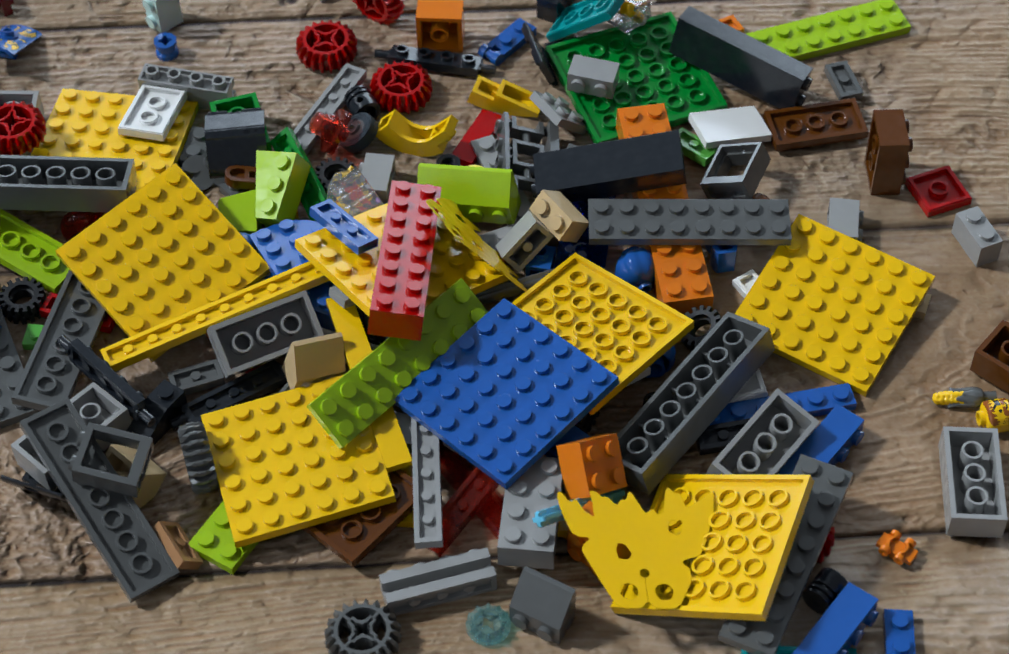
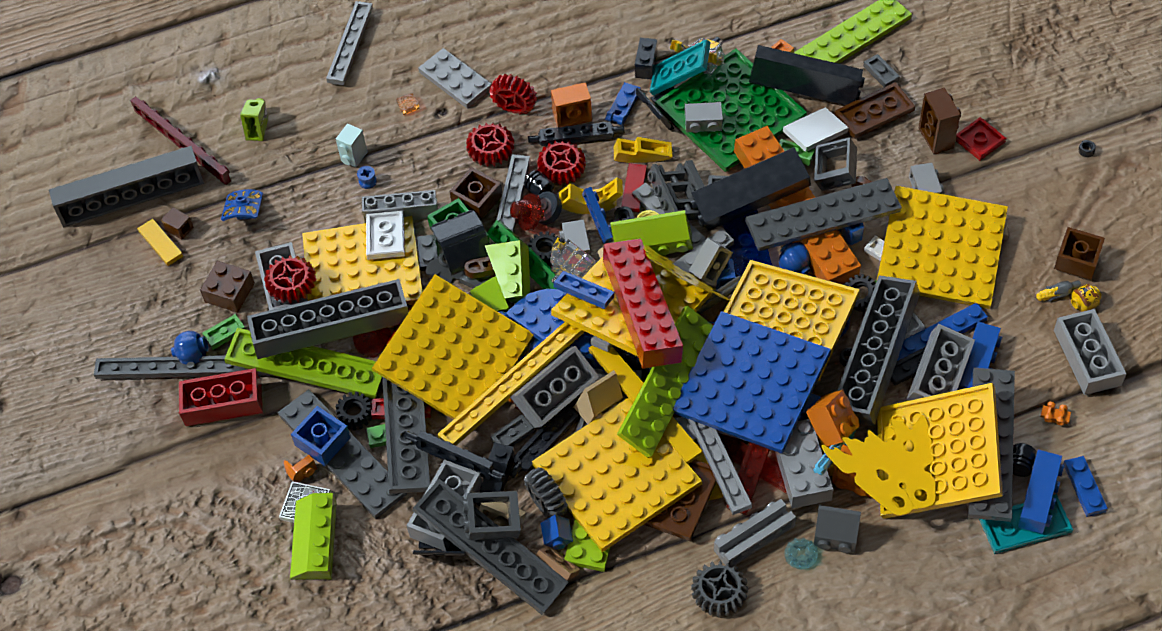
camera: 15 degrees left, 5 degrees up
light grey plate [529,91,587,135] -> none
tan brick [529,189,589,242] -> none
light grey brick [951,206,1003,267] -> none
none -> reddish brown brick [449,167,502,221]
none -> blue brick [540,514,573,550]
none -> blue plate [582,187,613,244]

